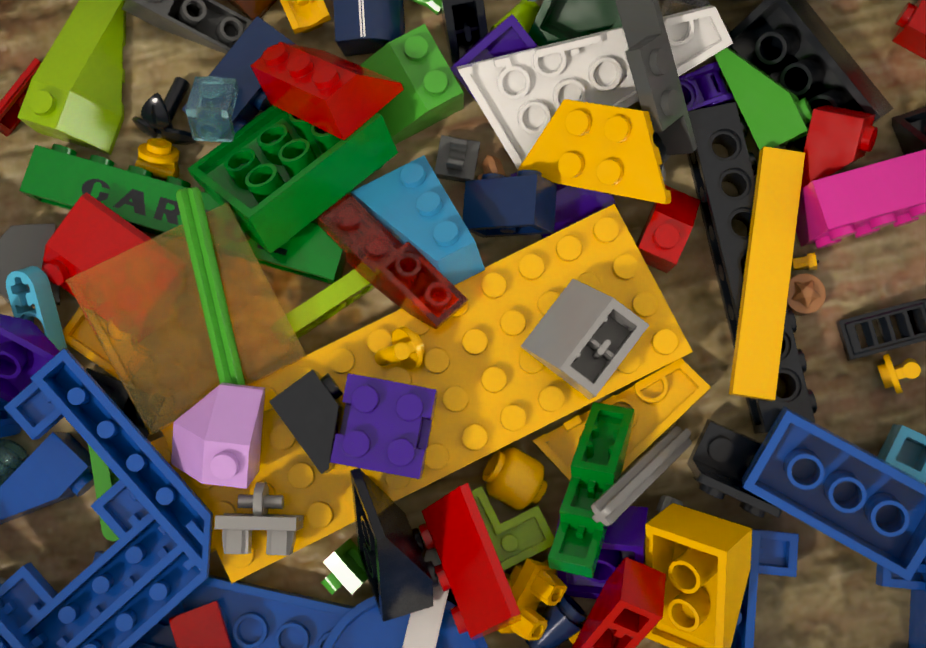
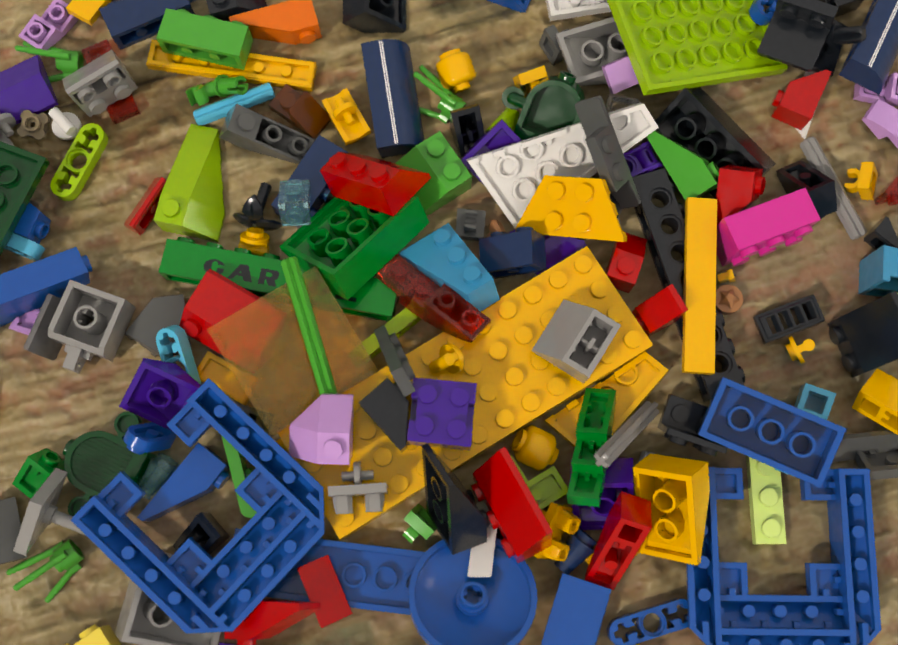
camera: 10 degrees left, 5 degrees down
none -> black slope [173,512,230,554]
none -> dark grey plate [374,325,416,397]
none -> red slope [632,284,688,337]
none -> yellowish green plate [746,456,787,544]

